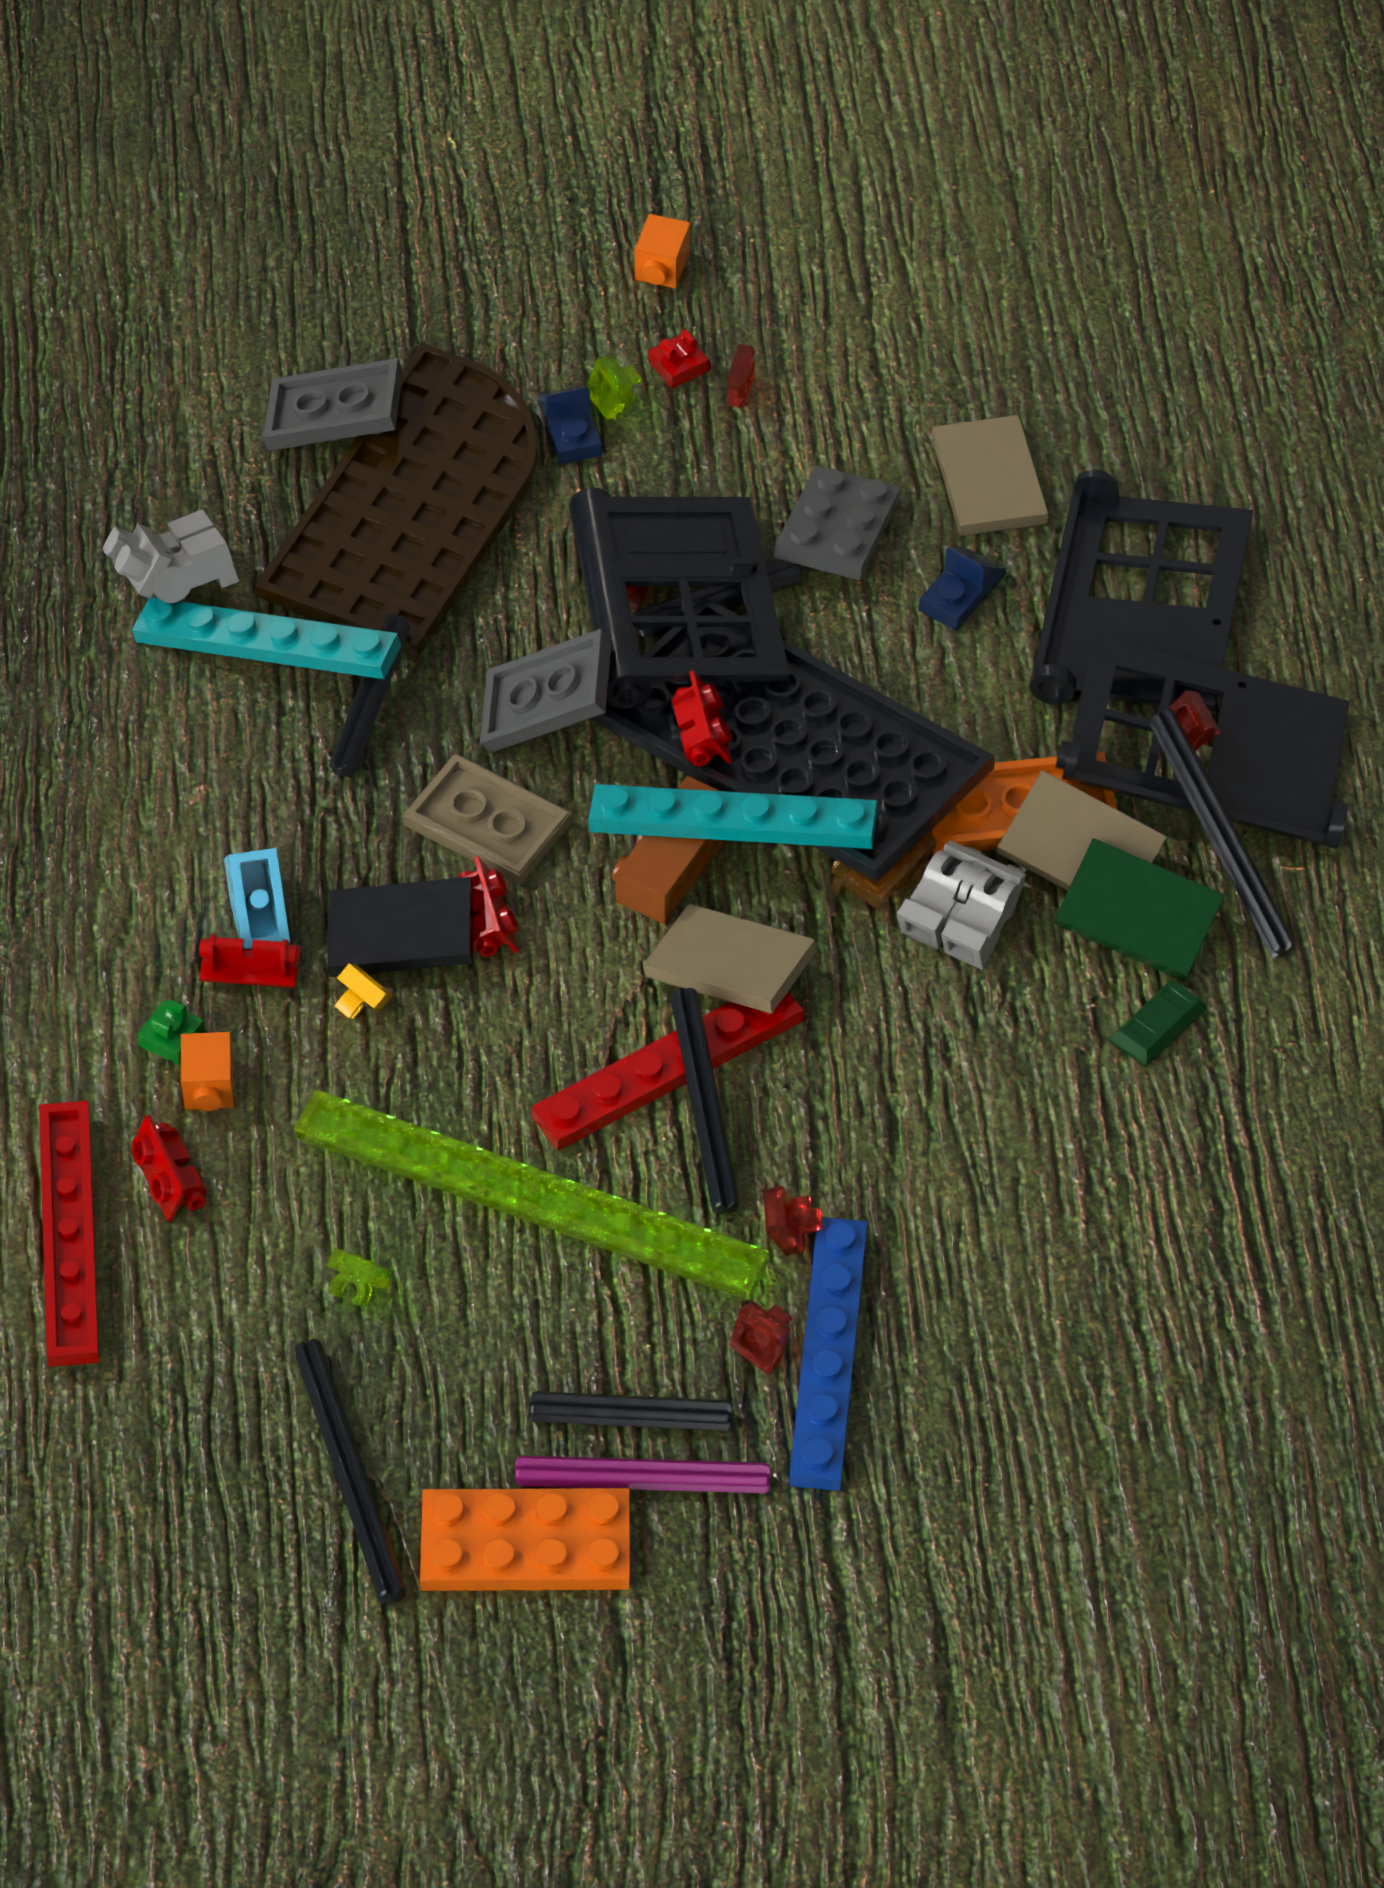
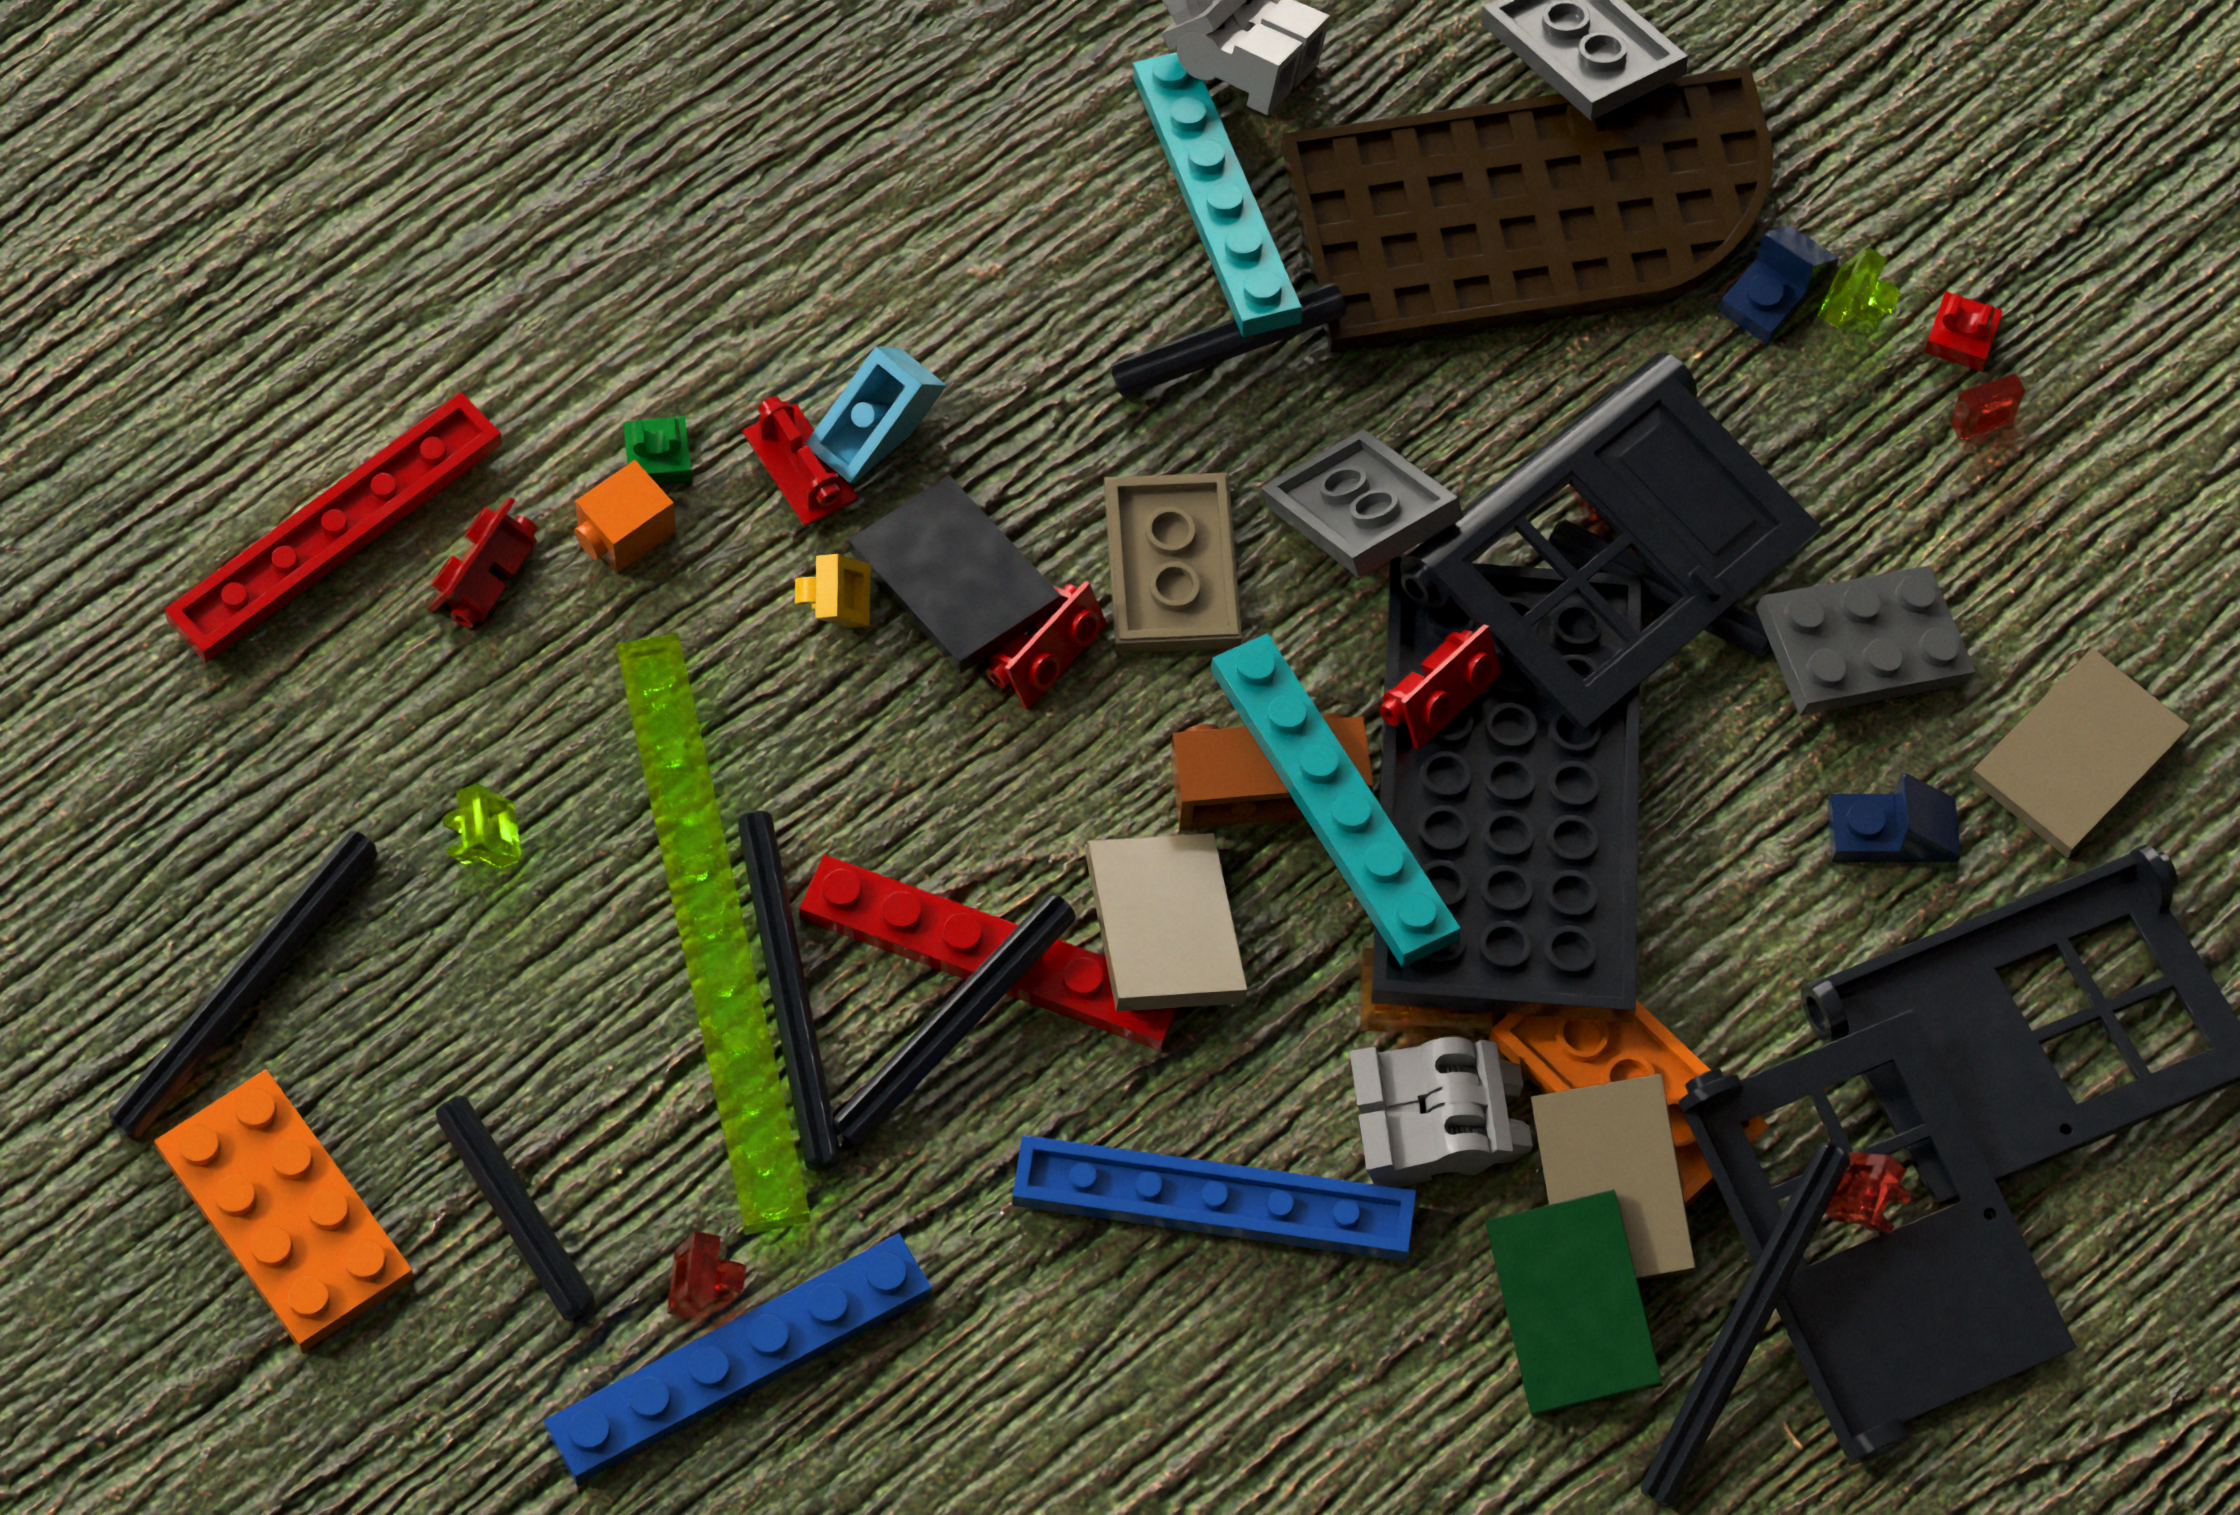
camera: 50 degrees right, 10 degrees up
magenta axle [515,1455,771,1493] -> none
orange brick [634,214,690,288] -> none
clear red tile [764,1185,823,1256] -> none
dark green tile [1109,979,1207,1067] -> none
none -> black axle [738,810,840,1171]
none -> blue plate [1012,1135,1416,1261]

